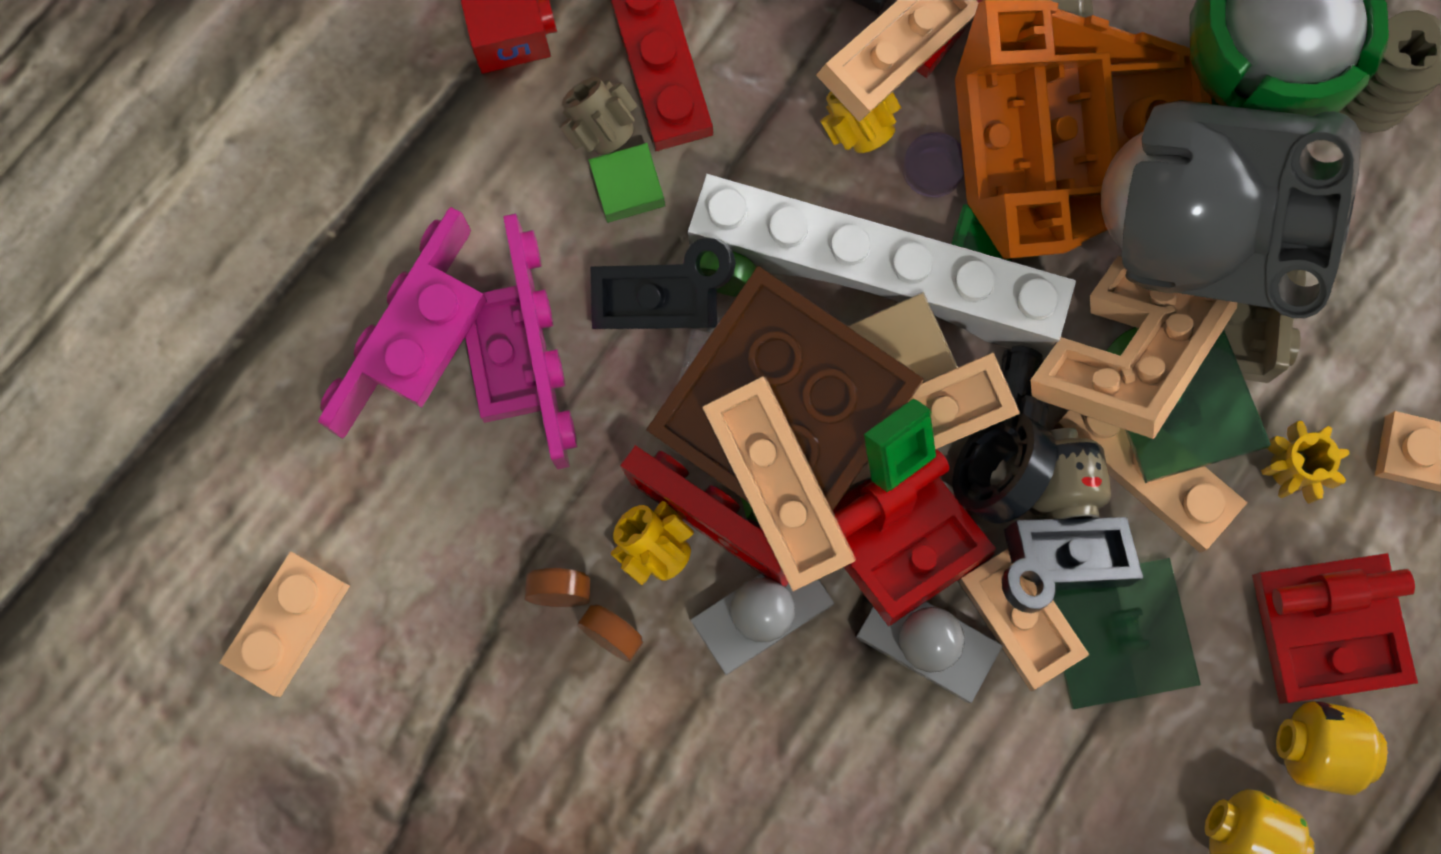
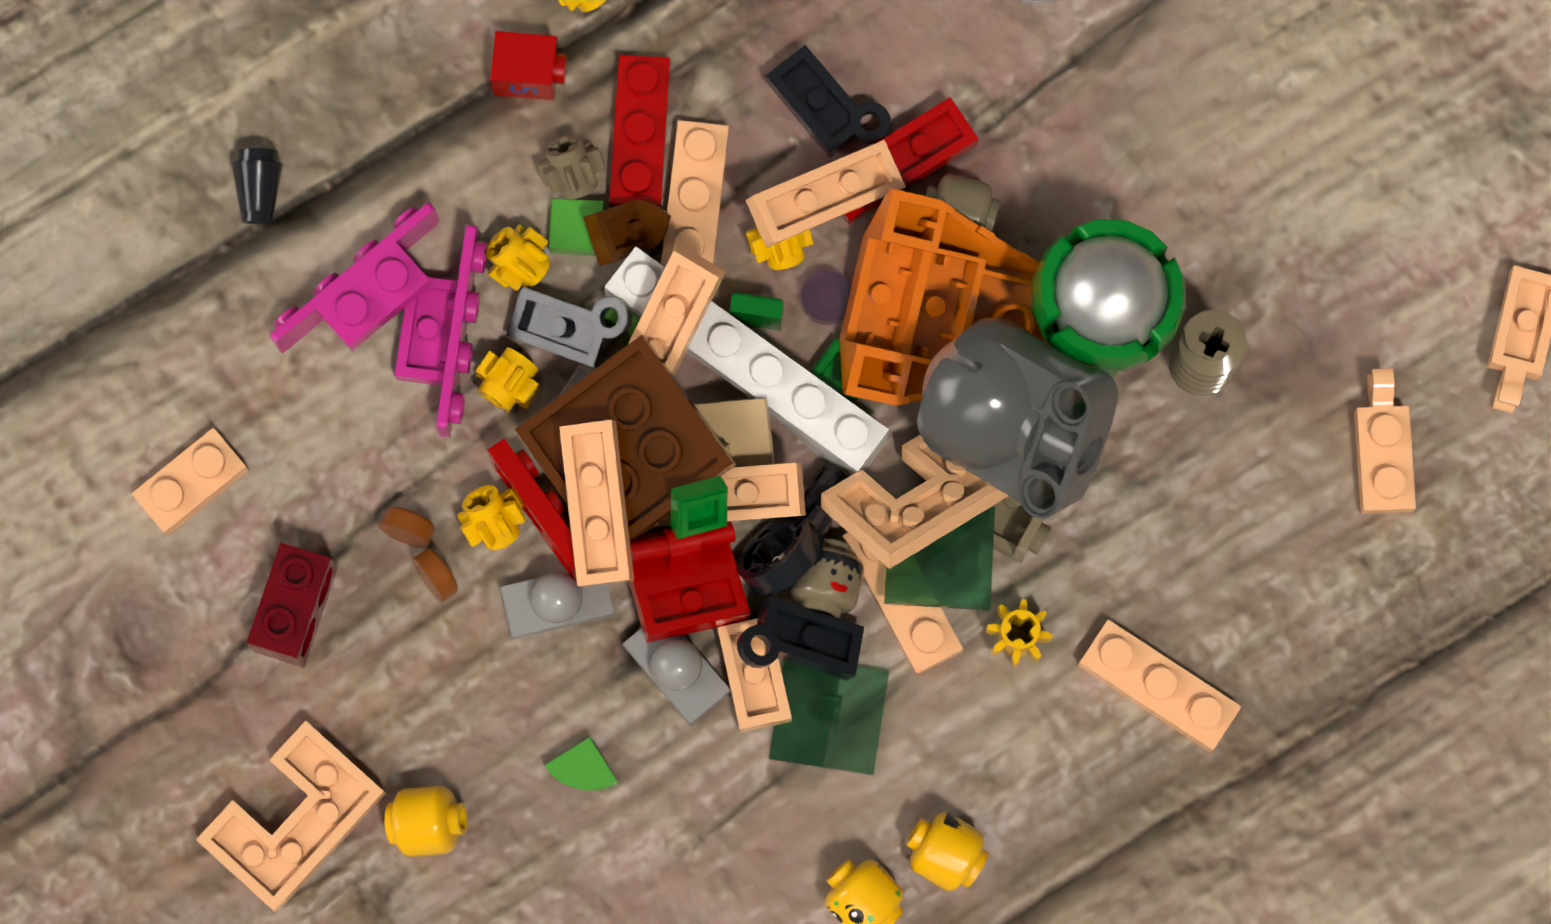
camera: 15 degrees right, 0 degrees up
red plate [1252,553,1418,704] -> none
none -> black cone [231,148,283,224]
none -> dark red brick [246,542,338,668]
none -> yellow gear [475,347,540,413]
none -> yellow gear [486,224,550,291]
none -> bright green tile [545,737,618,791]
none -> reddish brown plate [583,200,671,266]
none -> light nougat plate [628,245,726,376]
none -> light nougat plate [661,120,729,267]
none -> green tile [729,292,784,331]

